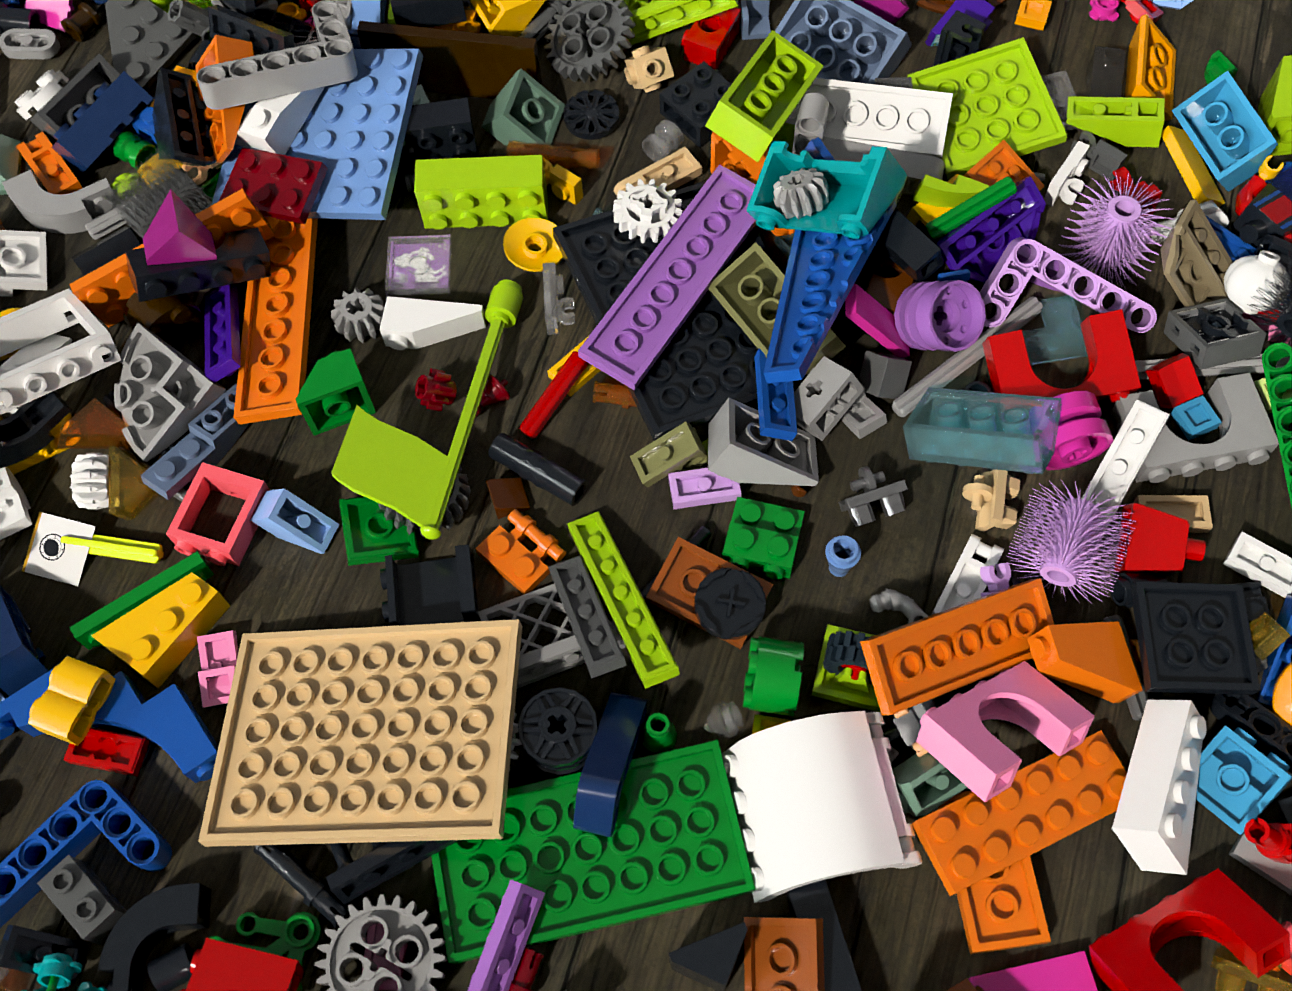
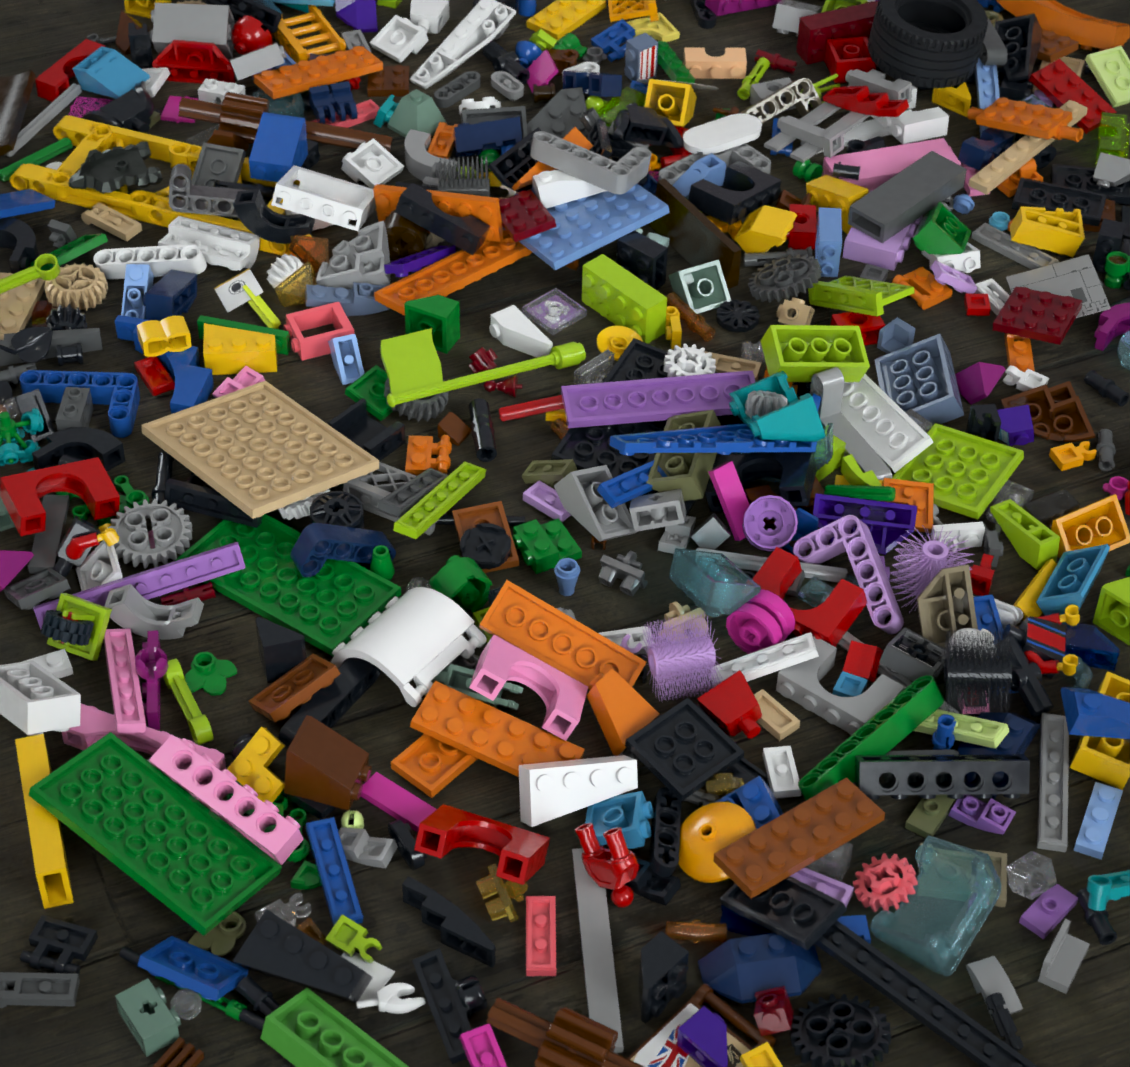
camera: 45 degrees right, 20 degrees down
magenta slope [143,189,217,265] -> none
light grey gear [331,287,385,343] -> none

